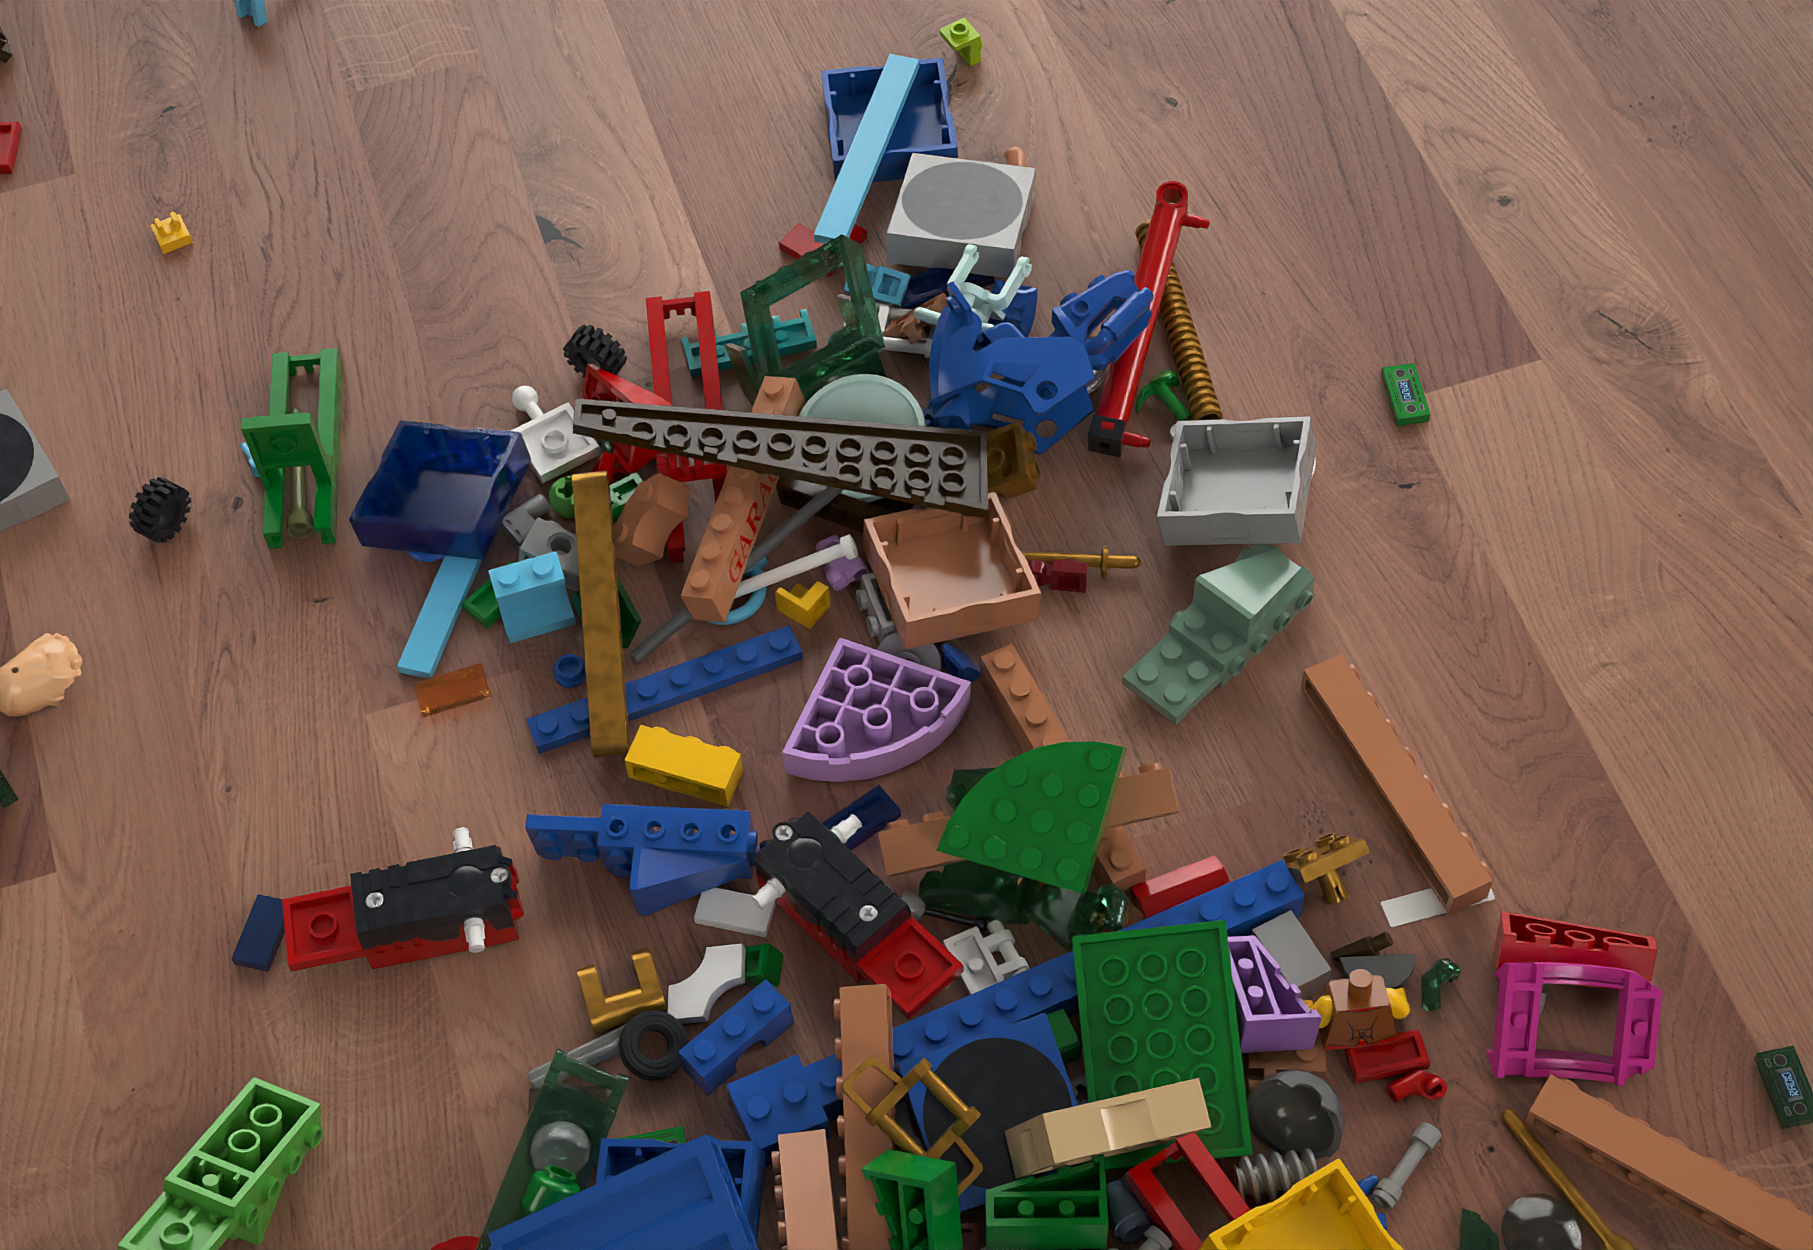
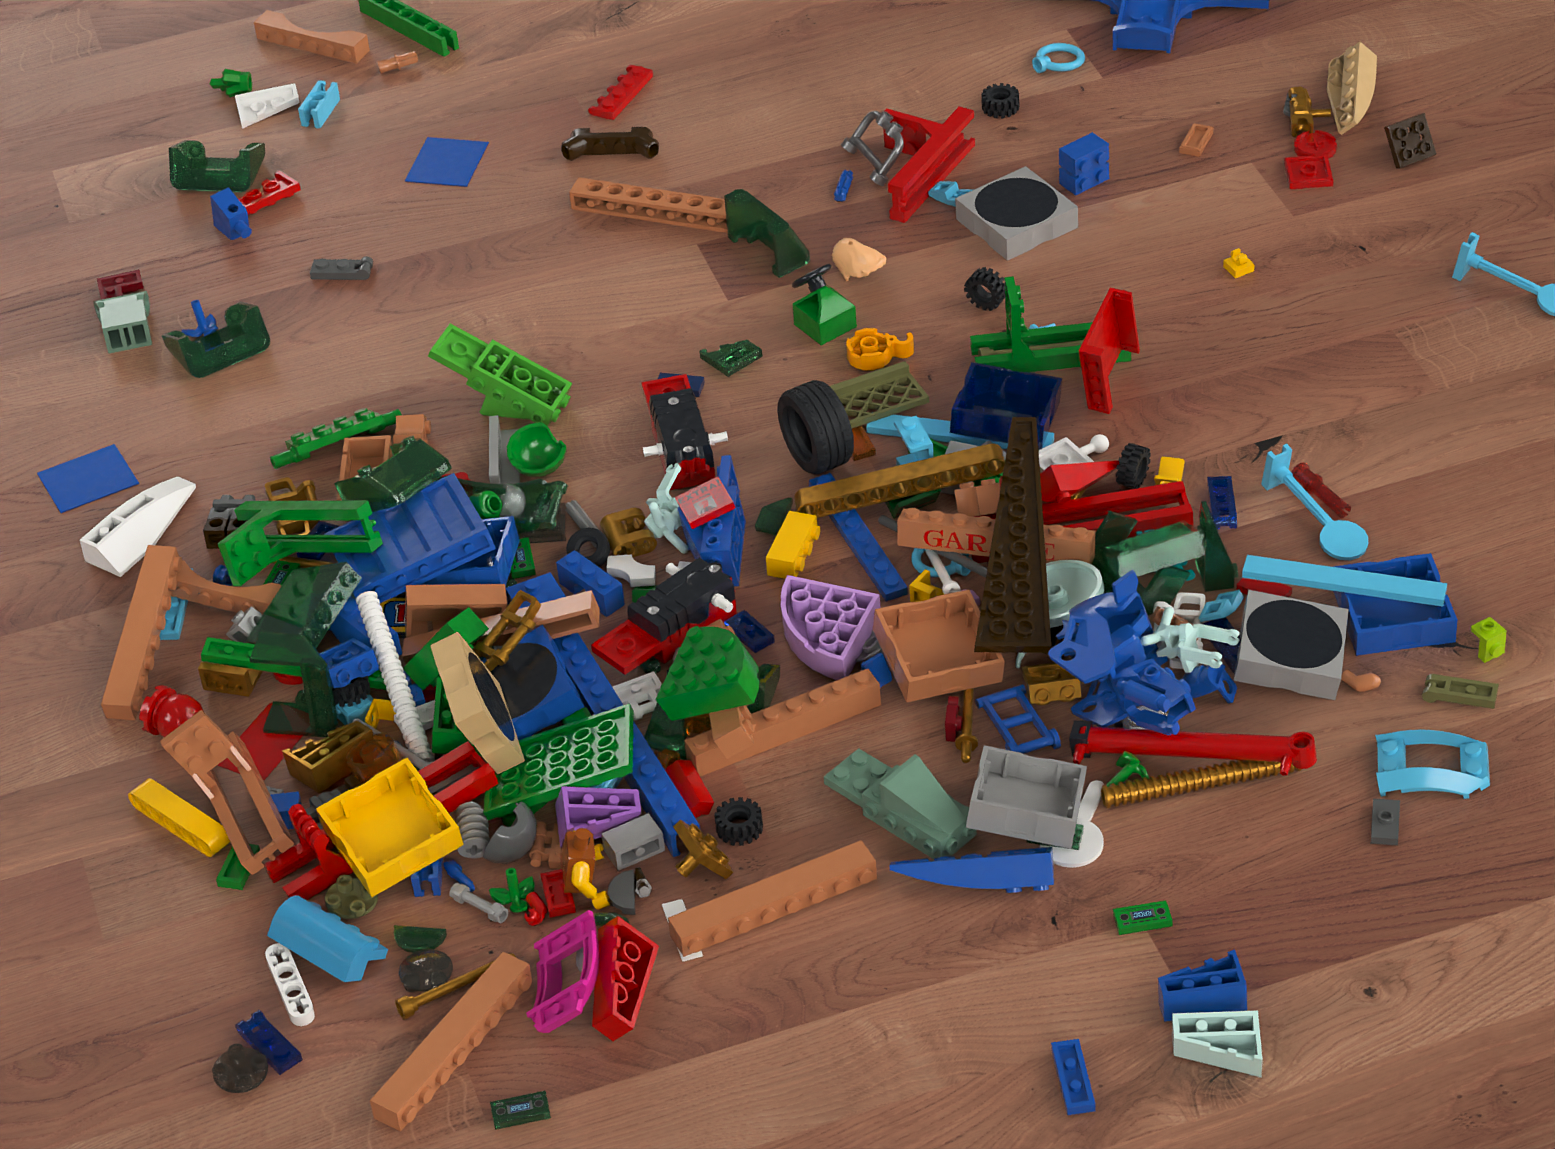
camera: 90 degrees right, 15 degrees down
none -> light grey panel [489,415,520,493]
none -> green plant [489,868,535,913]
none -> green cylinder [507,422,567,477]
none -> light aqua piece [644,463,689,554]
none -> tile [675,477,736,529]
none -> clear green wing [699,340,763,377]
none -> black tyre [714,797,763,846]
none -> clear green slope [755,497,793,535]
none -> black tyre [777,380,854,475]
none -> green piece [792,264,857,345]
none -> olive fence [830,361,929,428]
none -> light orange piece [846,328,914,370]
none -> blue wedge [889,847,1054,893]
none -> blue piece [975,684,1061,754]
none -> blue plate [1051,1039,1096,1115]
none -> red panel [1079,287,1140,414]
none -> yellow bracket [1154,457,1185,485]
none -> blue wedge [1158,949,1247,1022]
none -> light aqua wedge [1172,1011,1263,1077]
none -> clear green wedge [1195,501,1238,592]
none -> clear blue plate [1207,476,1237,529]
none -> medium azure piece [1261,444,1369,560]
none -> clear red pin [1291,462,1351,518]
none -> dark grey plate [1371,799,1400,845]
none -> medium azure wedge [1375,730,1490,799]
none -> olive plate [1422,674,1499,709]

